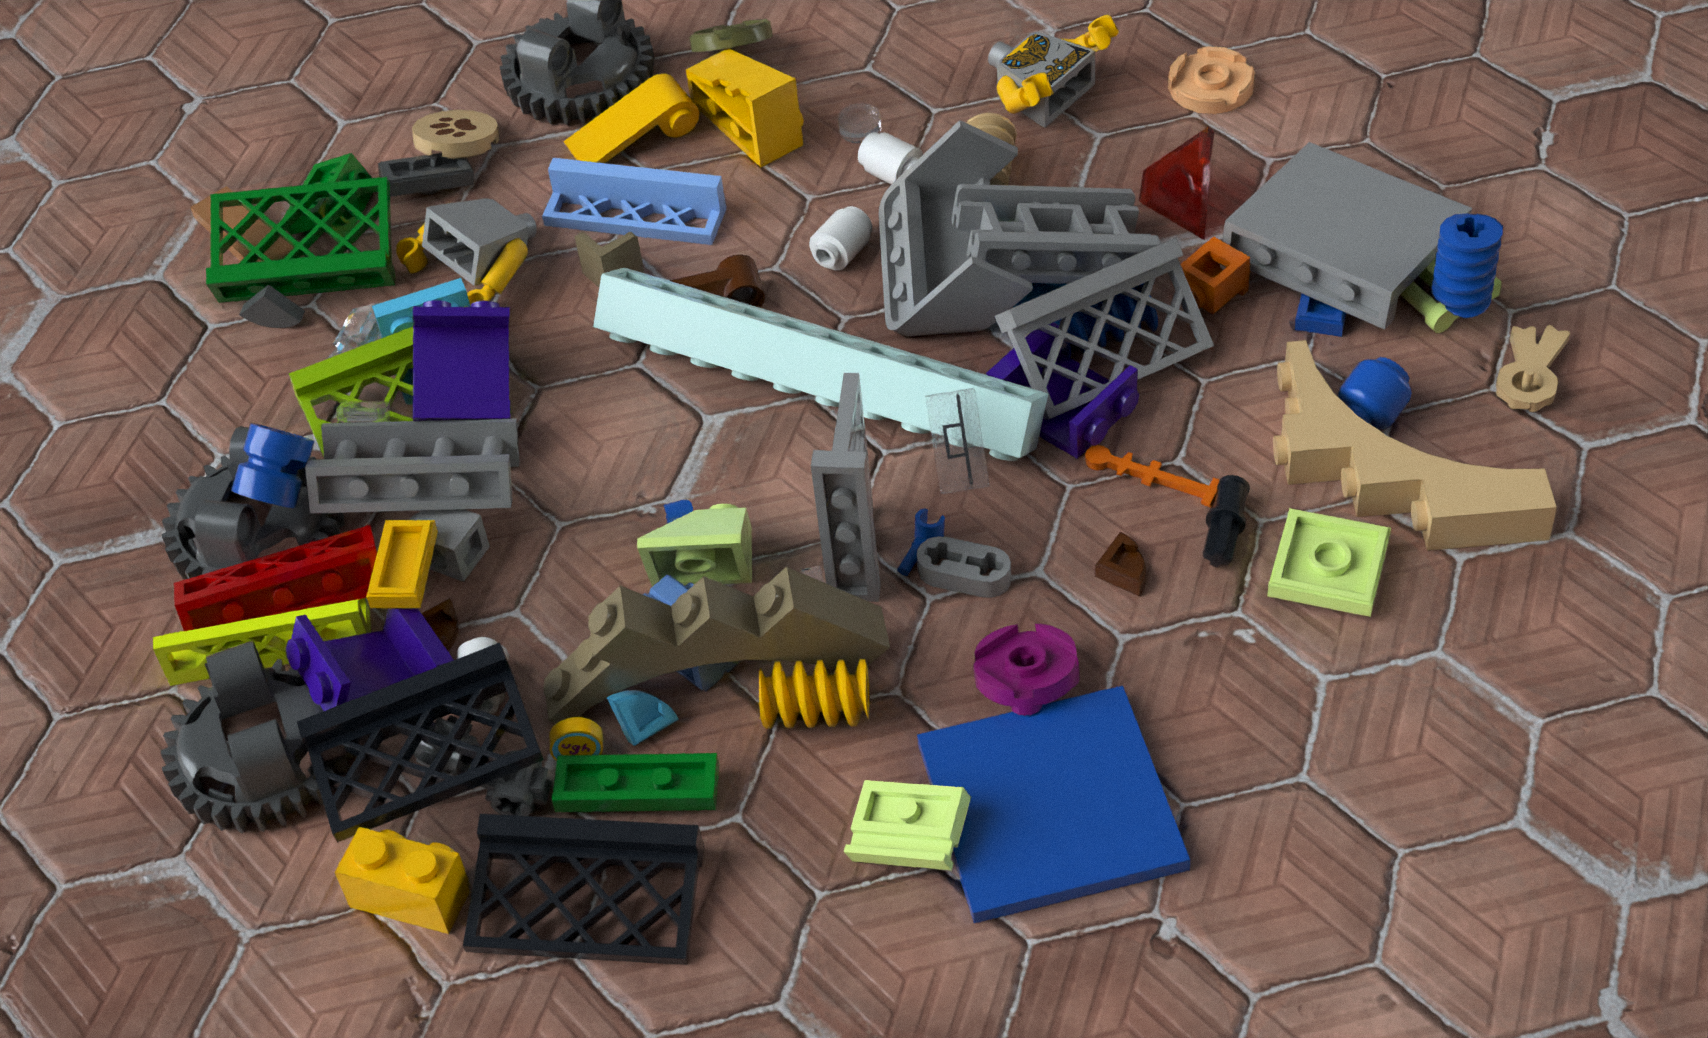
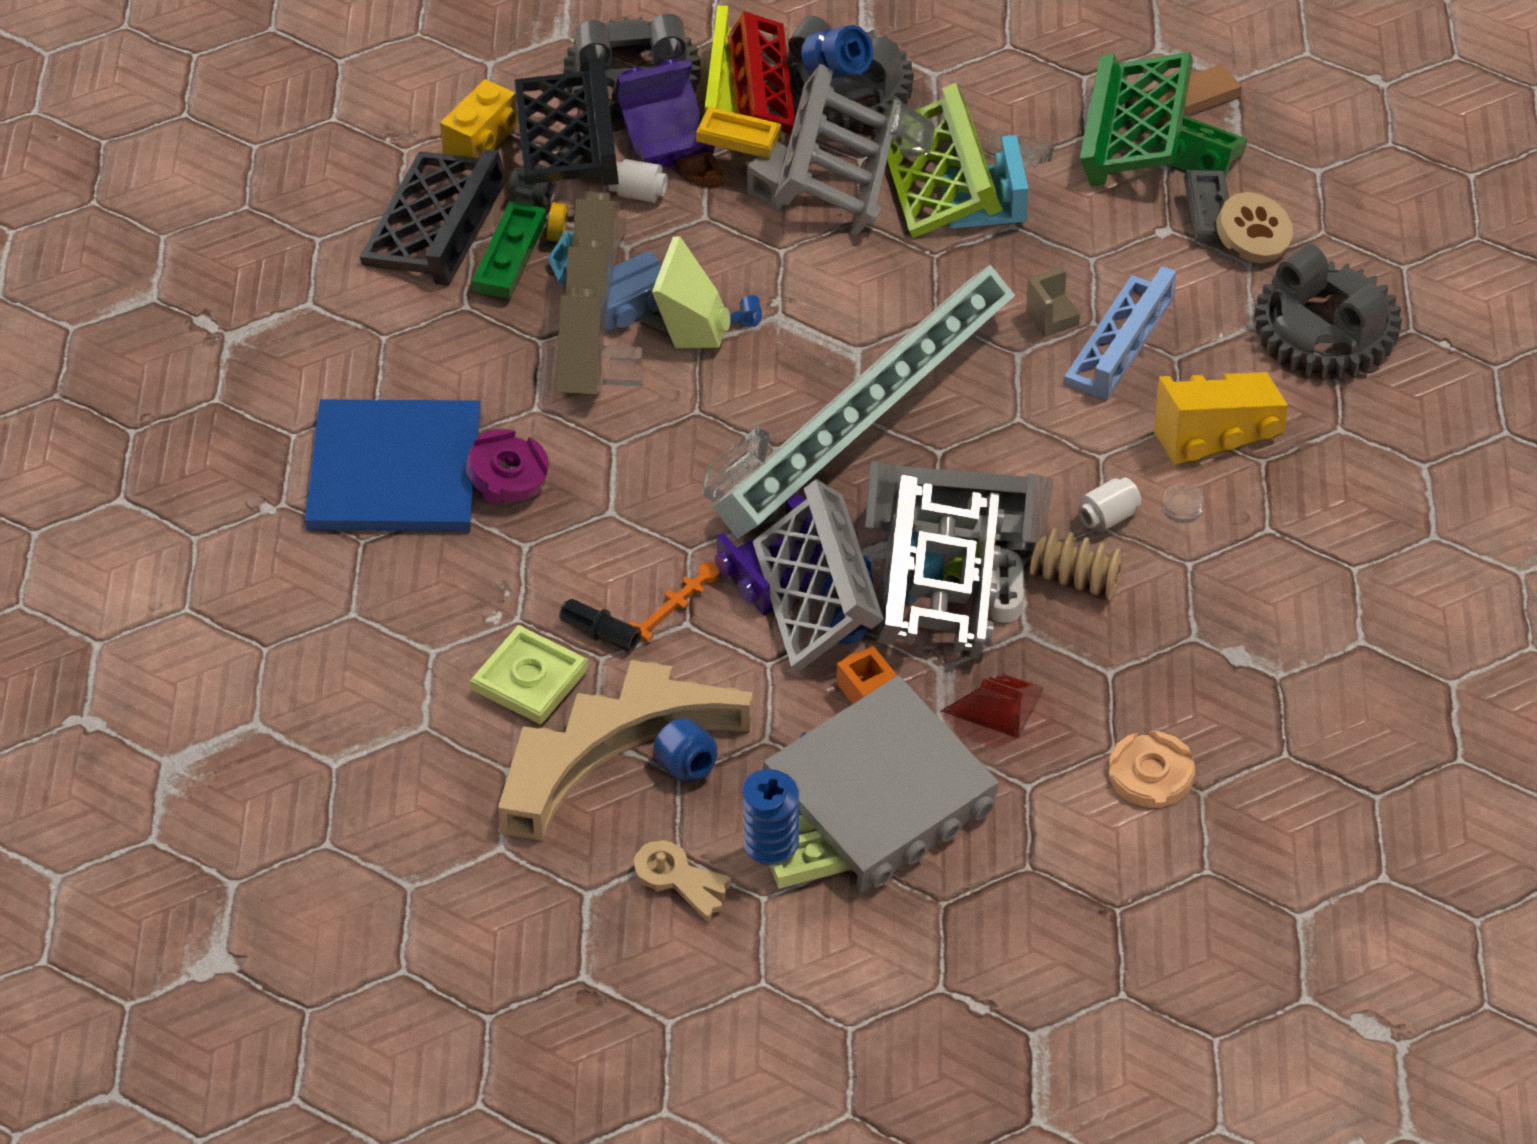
camera: 100 degrees right, 0 degrees up
dark grey tile [239,285,305,328] -> none
light grey torso [396,198,536,306] -> none
dark purple panel [413,300,511,421] -> none
yellow door [563,73,700,163] -> none
reddish brown piece [670,254,765,308] -> none
olive tile [689,19,773,52] -> none
yellow piece [759,659,870,729] -> none
white brick [809,206,872,270] -> none
light grey fence [811,373,881,602] -> none
yellowish green plate [844,780,971,870] -> none
blue hand [897,508,945,576] -> none
light grey beam [917,536,1012,598] -> none
torso [988,15,1119,128] -> none
reddish brown tile [1095,532,1146,597] -> none

